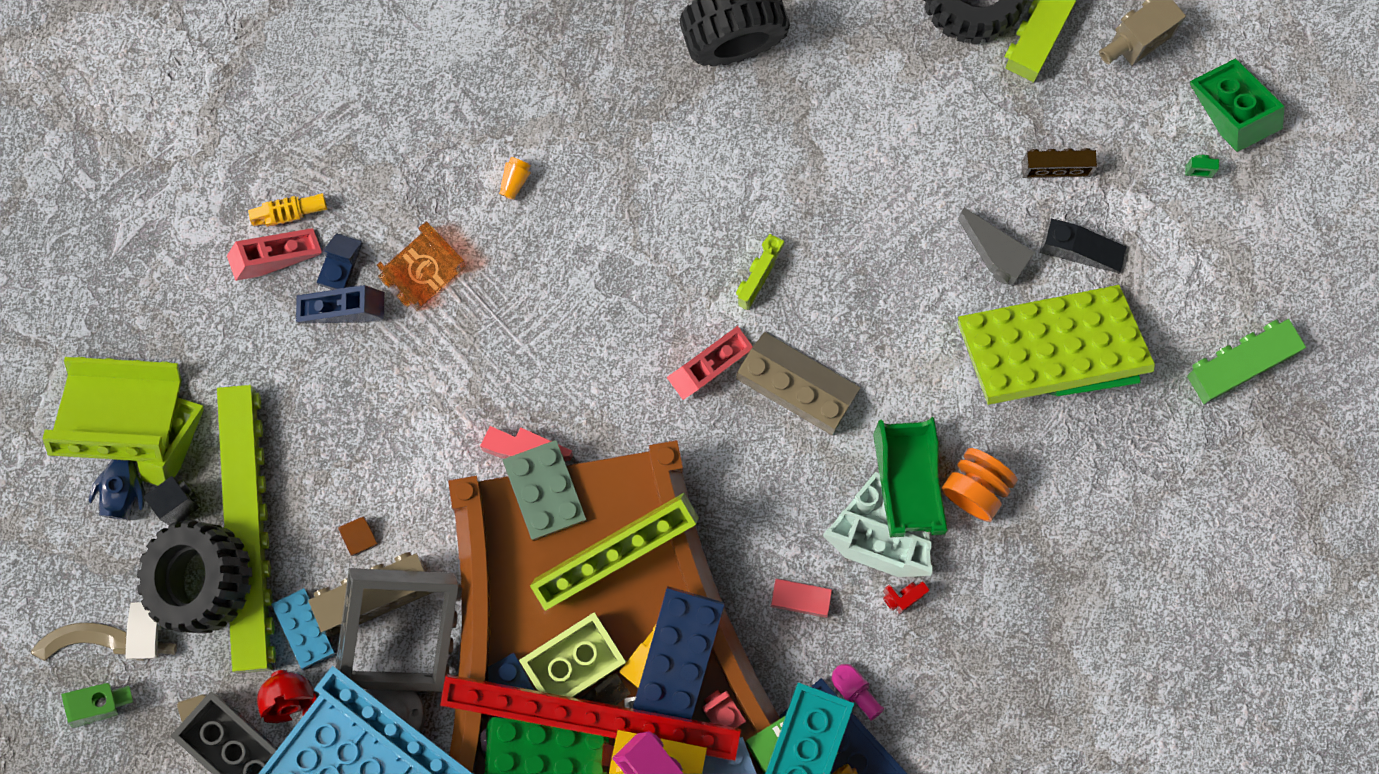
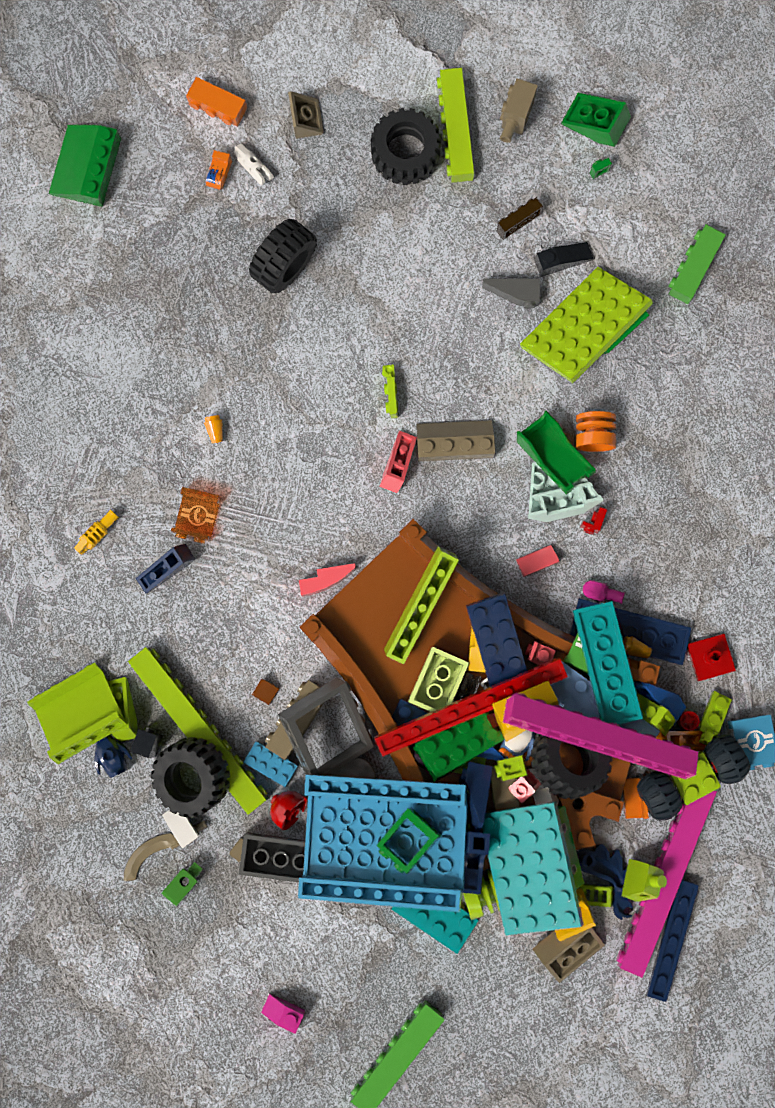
camera: 25 degrees left, 5 degrees up
coral slope [227,228,322,281] -> none
dark blue slope [316,233,363,290] -> none
sand green plate [502,440,586,541] -> none

